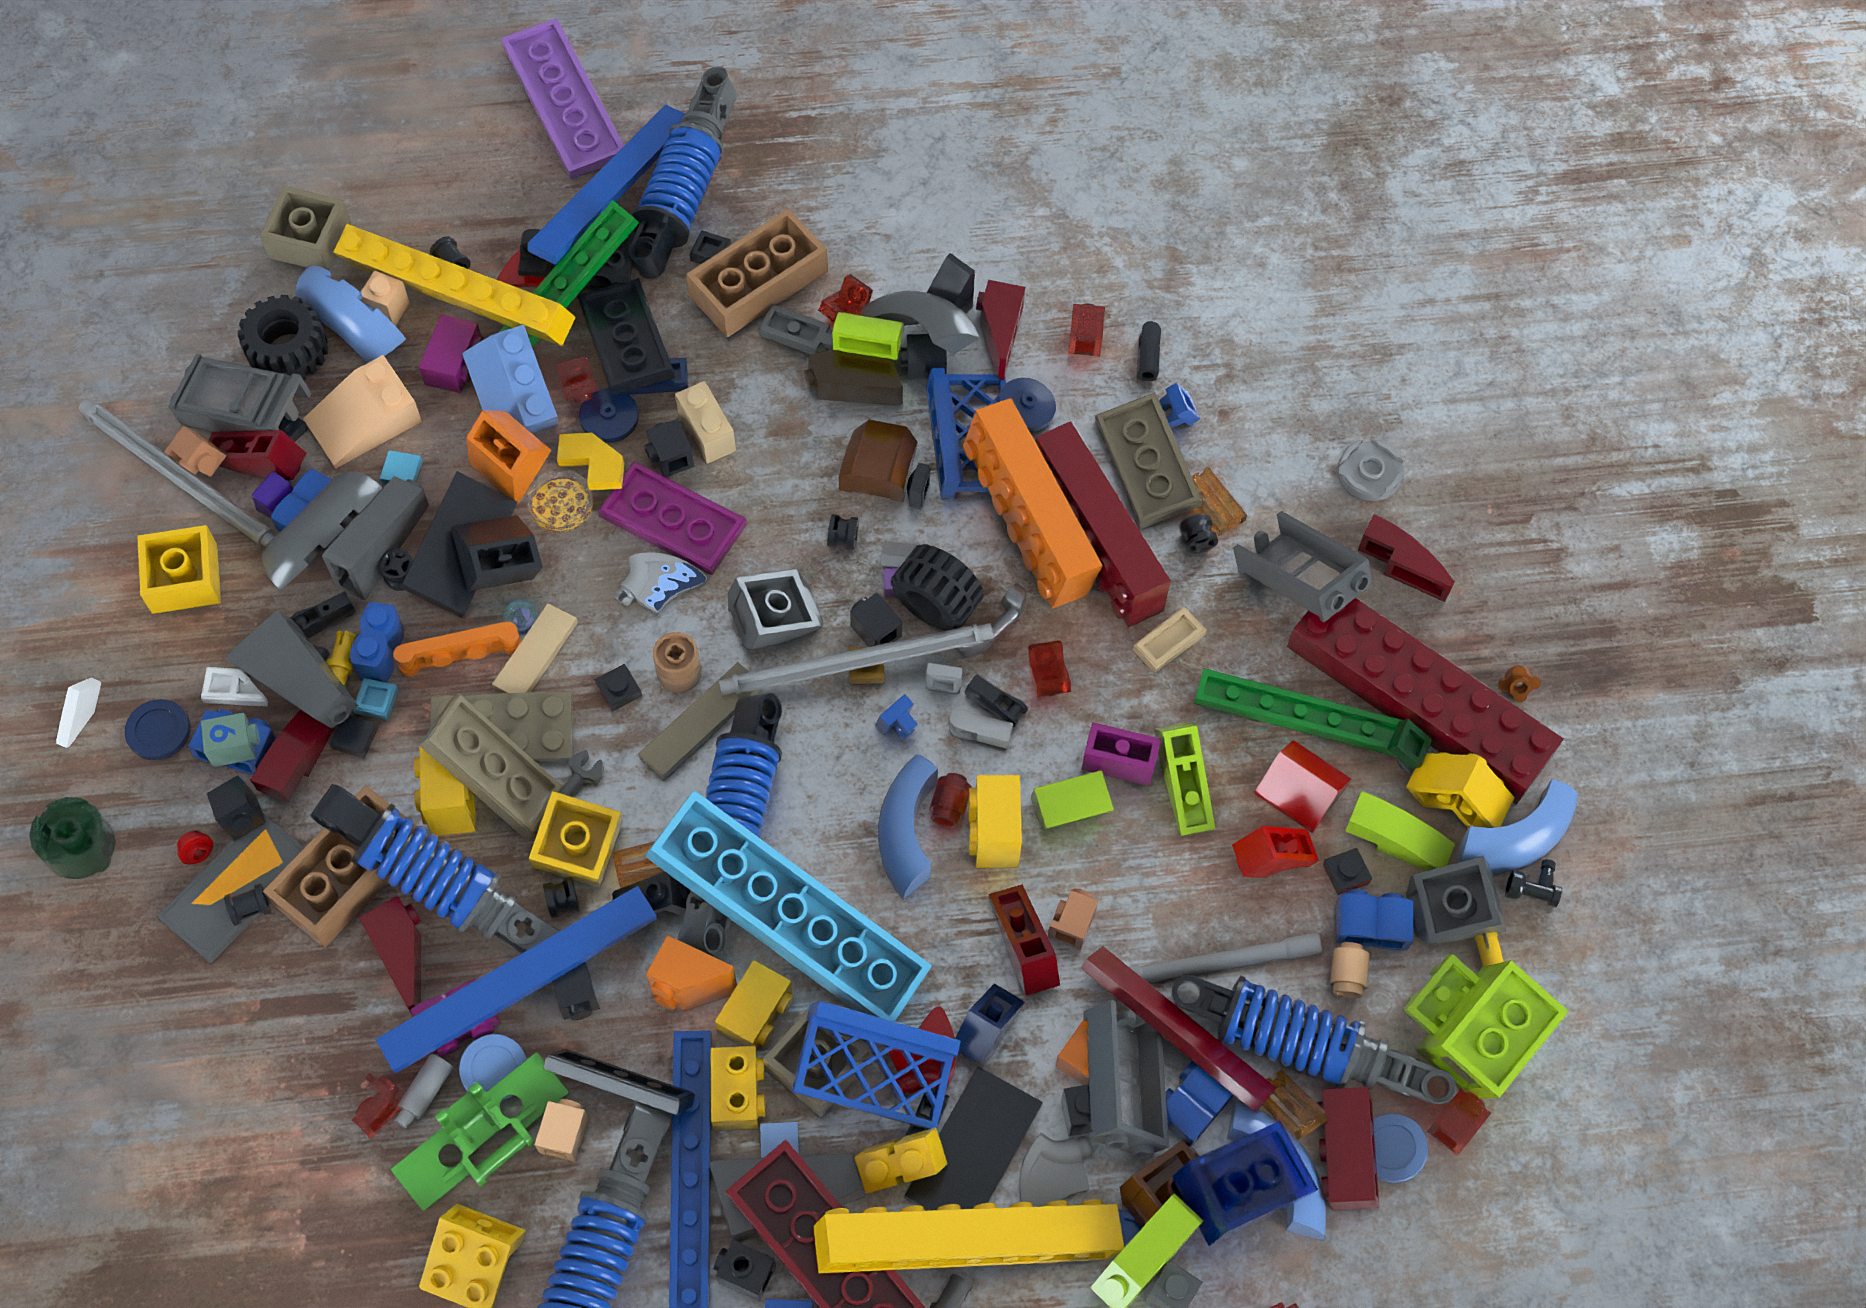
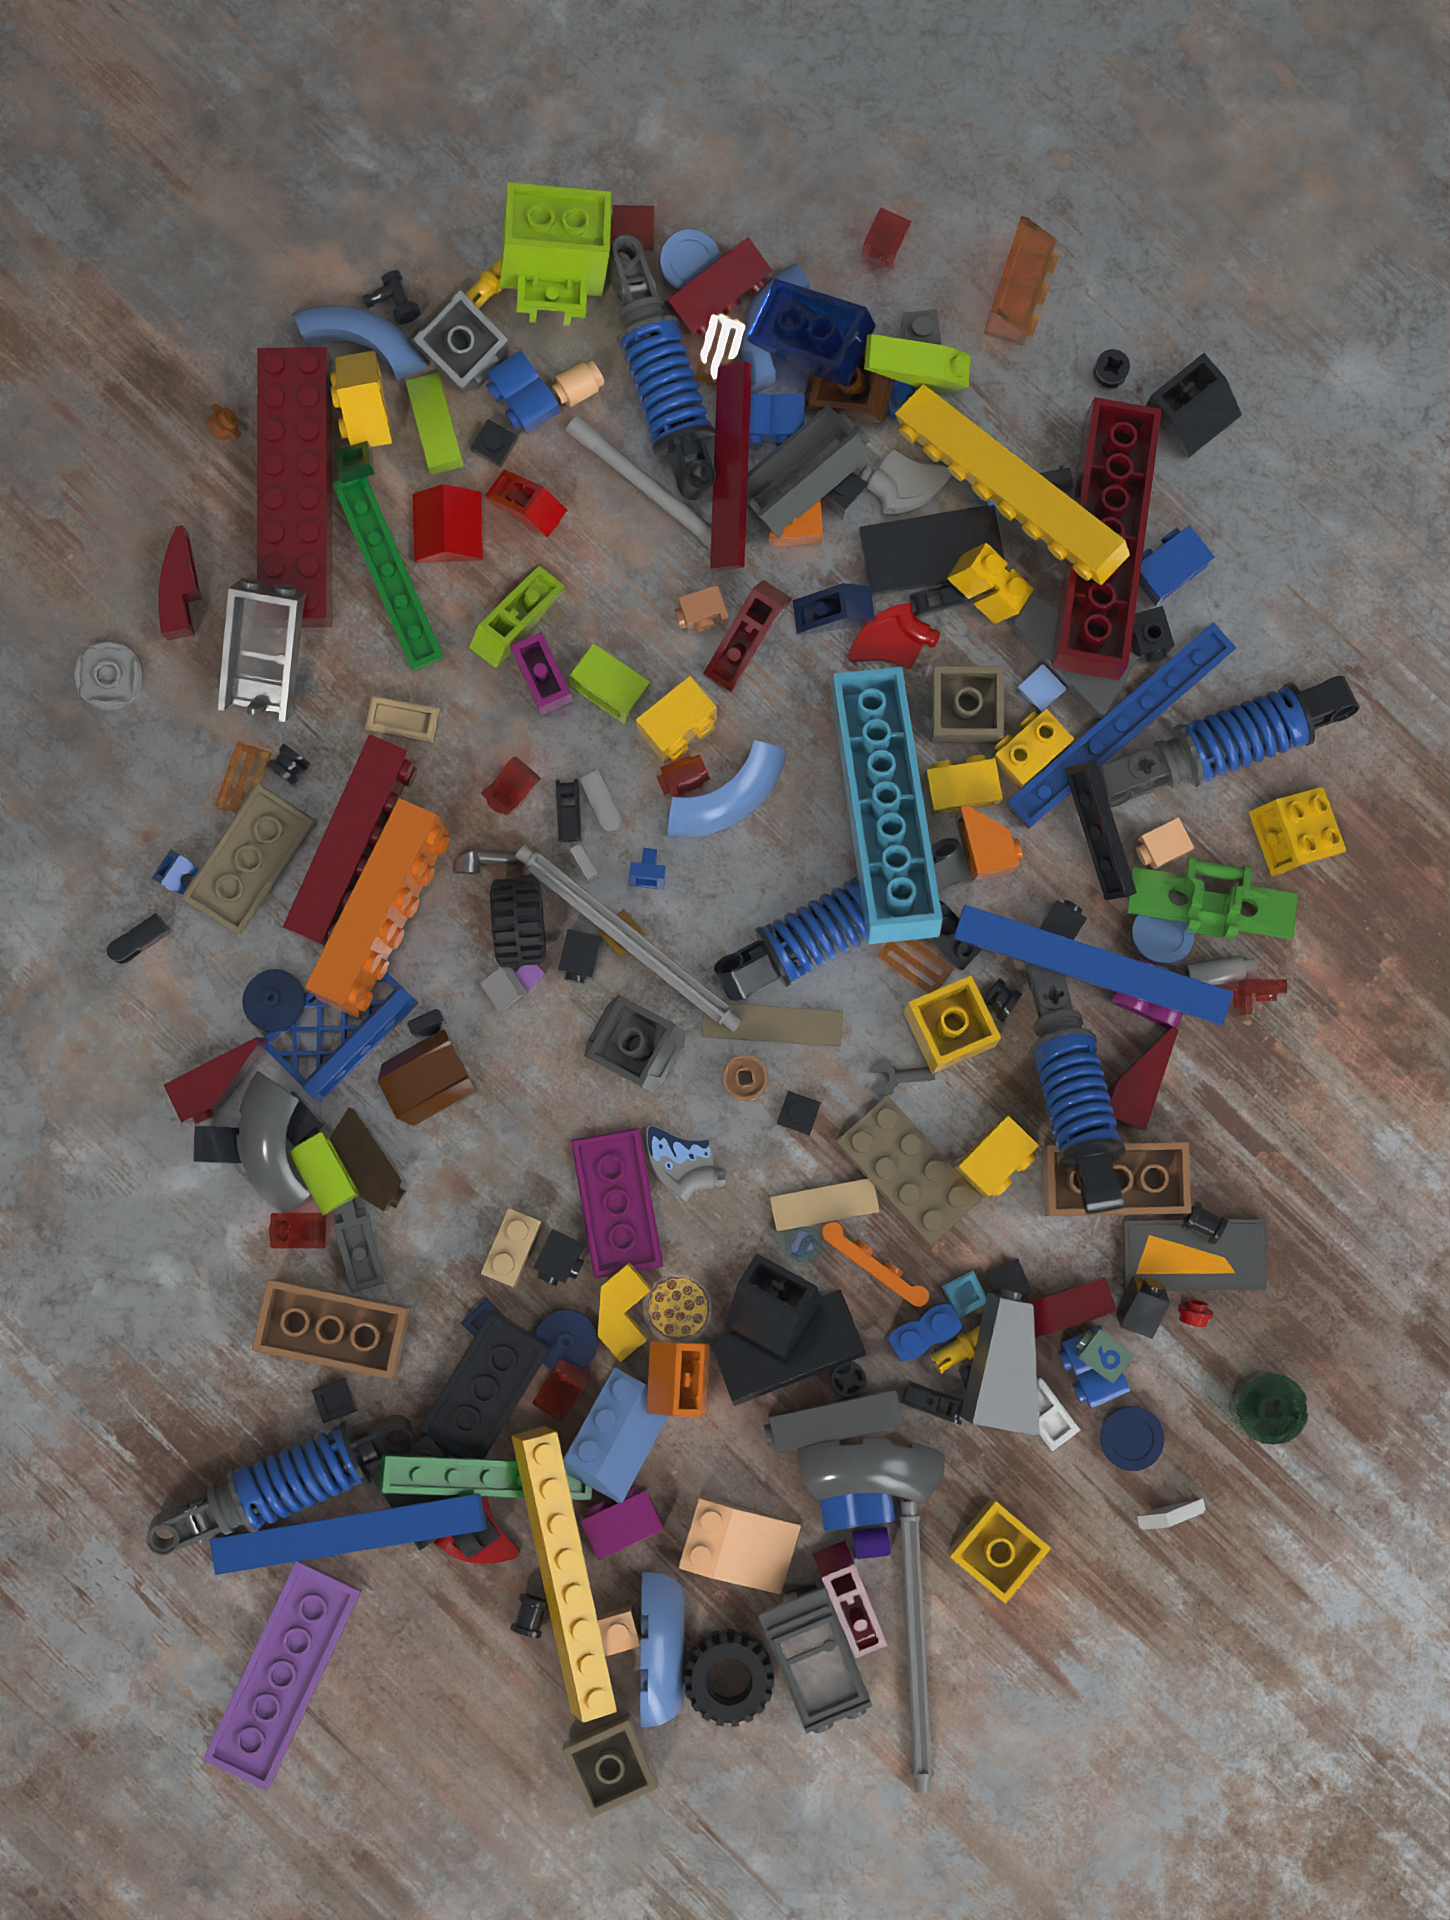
camera: 130 degrees left, 20 degrees up
nougat brick [164,425,227,477] -> none
medium azure tile [379,450,423,485] -> none
dark tan tile [419,693,563,839] -> none
blue fence [791,1001,961,1129] -> none
black wheel [827,514,859,550] -> none
clear red brick [1068,303,1105,357] -> none

